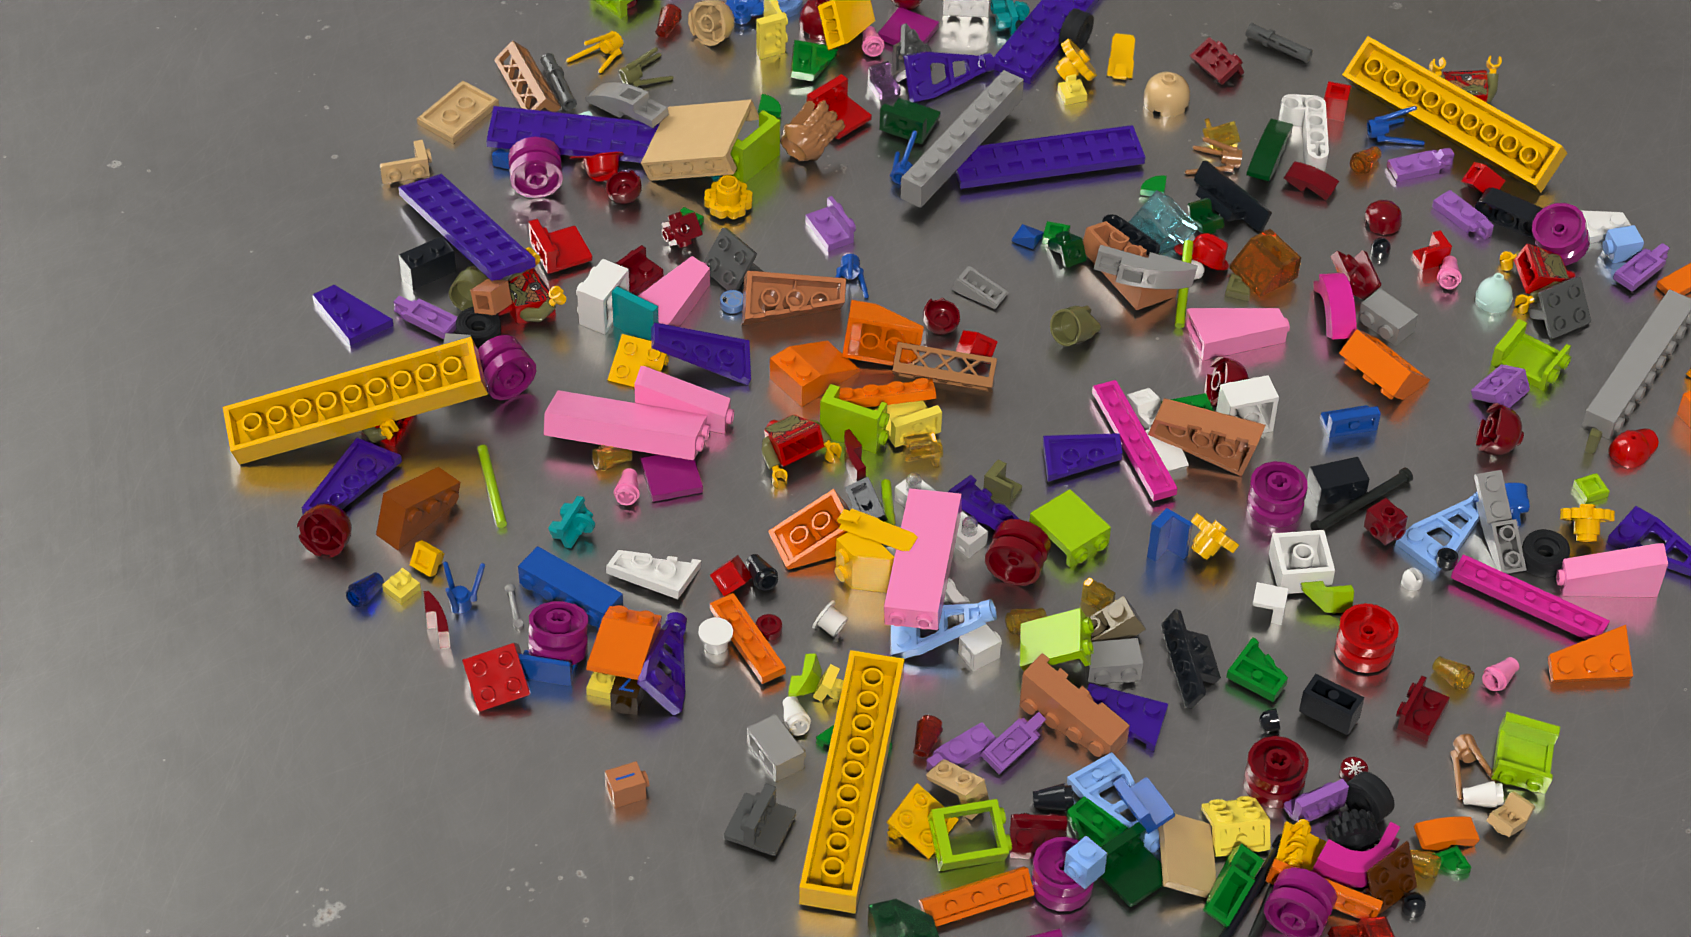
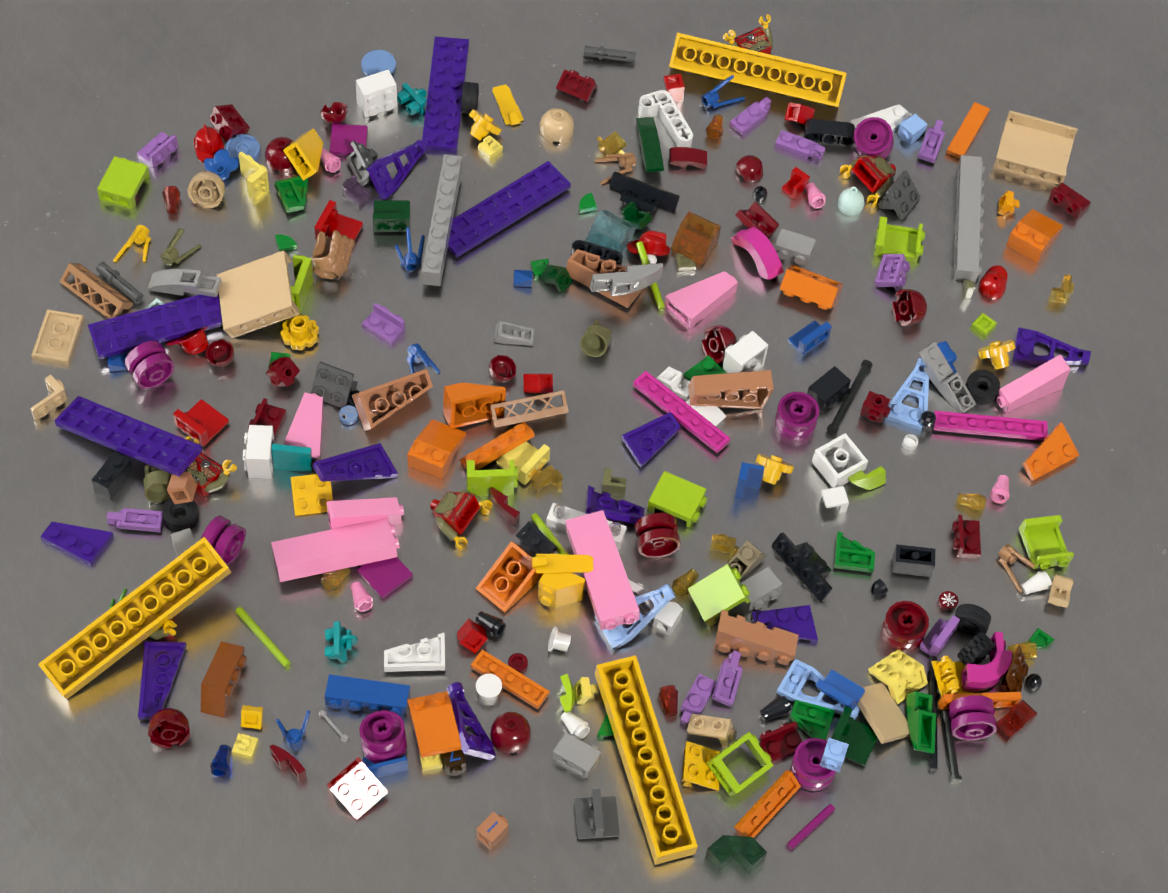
camera: 30 degrees left, 10 degrees up
red wheel [1335,603,1399,673] -> none
orange slope [1413,817,1480,851] -> none
none -> dark red cylinder [490,712,531,754]

